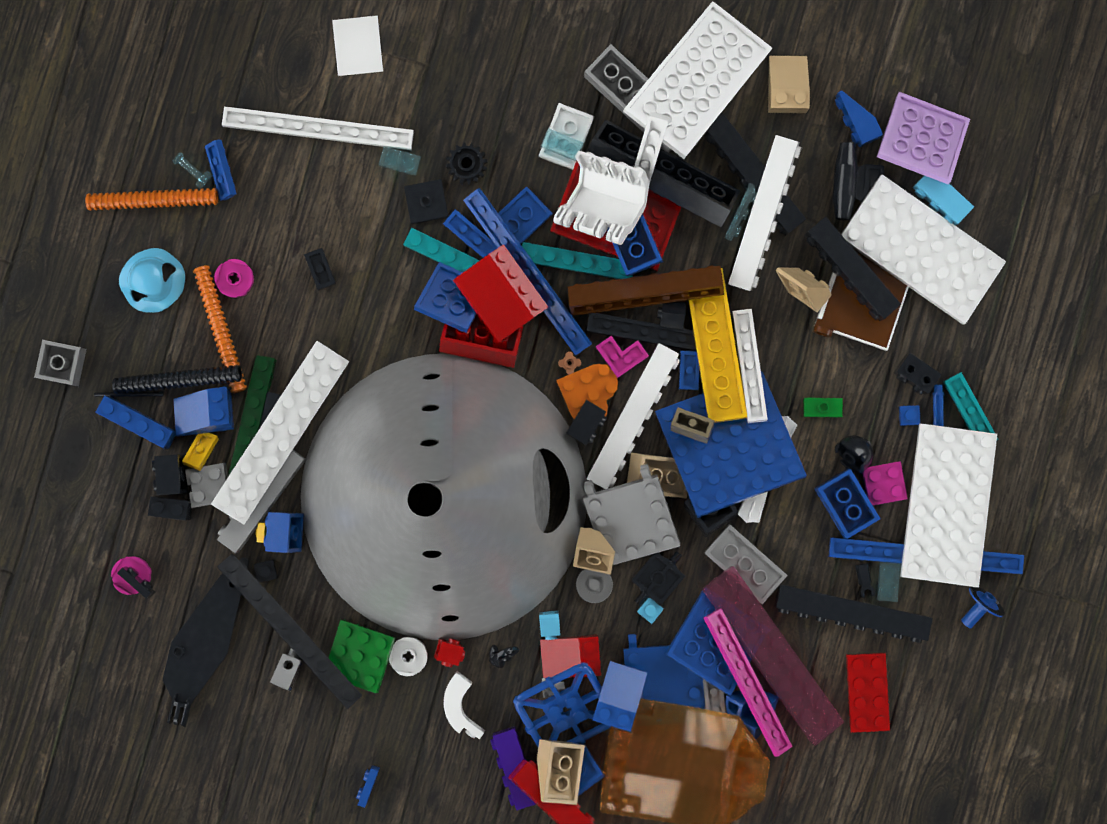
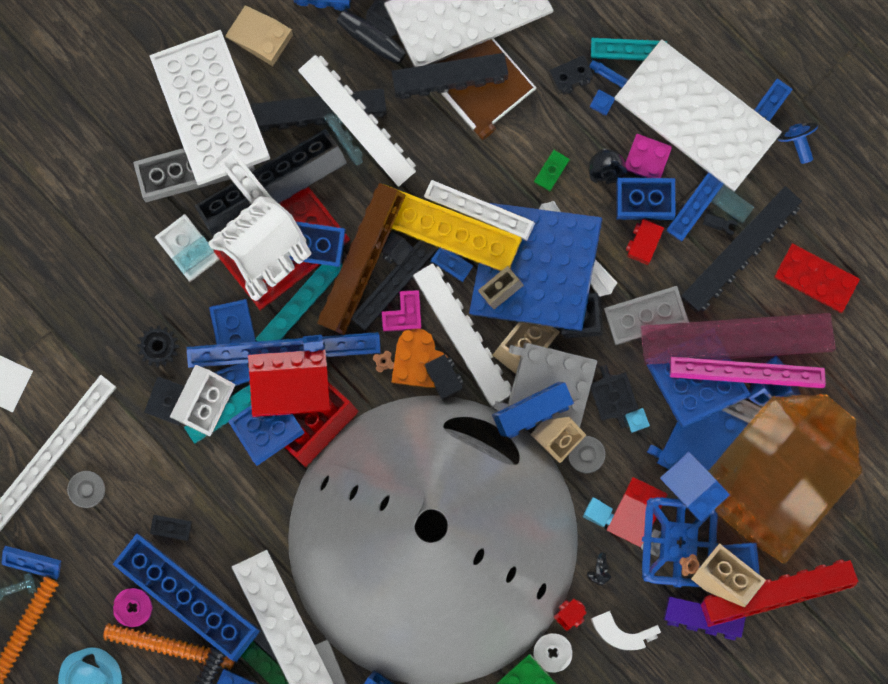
camera: 55 degrees left, 5 degrees down
clear light blue plate [379,146,421,176] -> none
tan slope [776,267,832,312] -> none
none -> light grey piece [67,471,105,508]
none -> blue brick [113,534,261,662]
none -> white slope [170,365,235,436]
none -> blue plate [303,335,323,352]
none -> blue brick [492,382,574,438]
none -> red brick [626,219,664,265]
none -> nougat plate [680,554,699,576]

